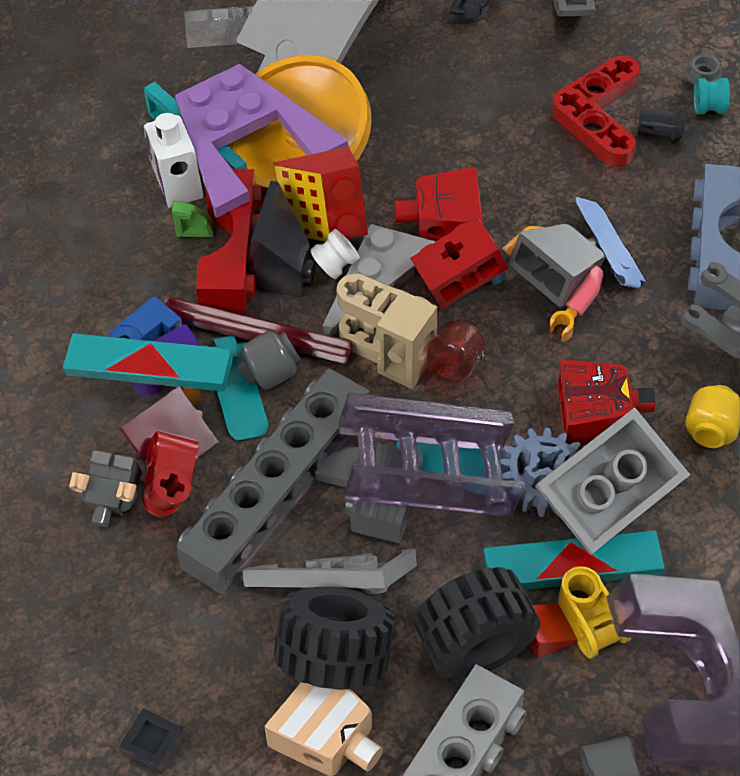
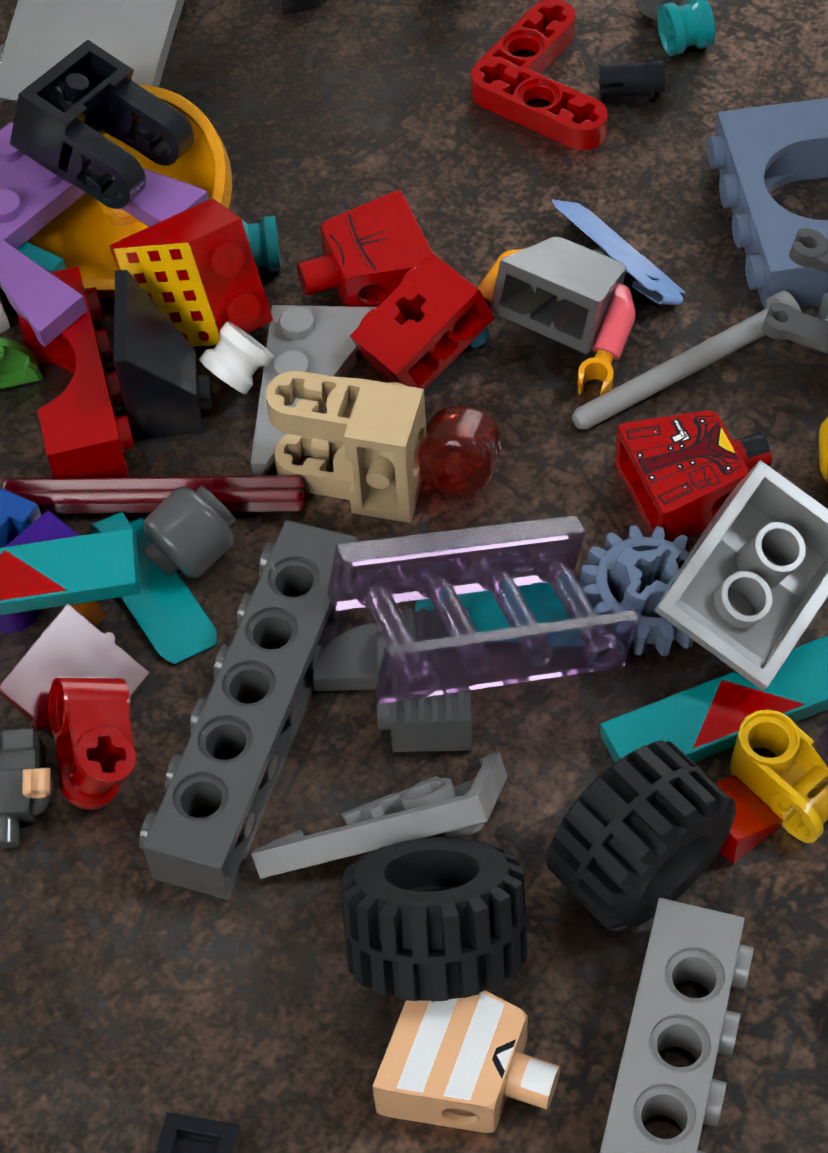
camera: 15 degrees left, 0 degrees up
none -> black brick [10,39,194,209]
none -> teal wheel [242,216,281,272]
none -> light grey bar [572,290,801,429]

